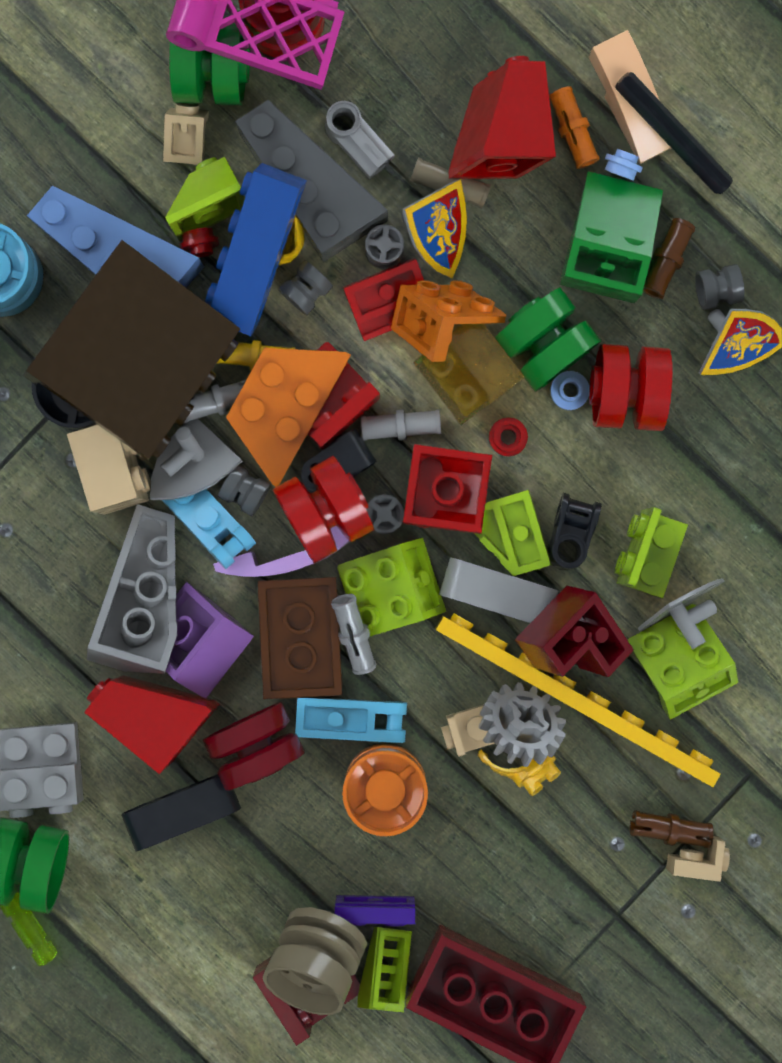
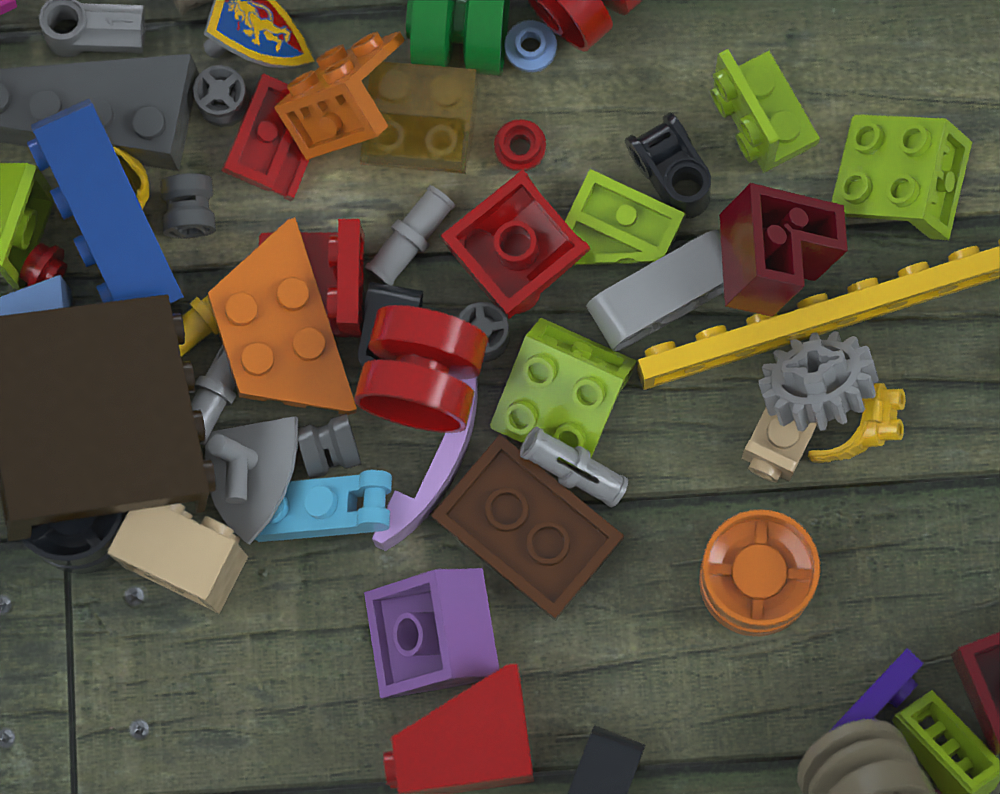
camera: 35 degrees left, 10 degrees down
light grey wedge [87,504,177,674] -> none
dark red wheel [202,702,305,791] -> none
medium azure plate [295,697,407,743] -> none
light grey shield [638,578,725,650] -> none

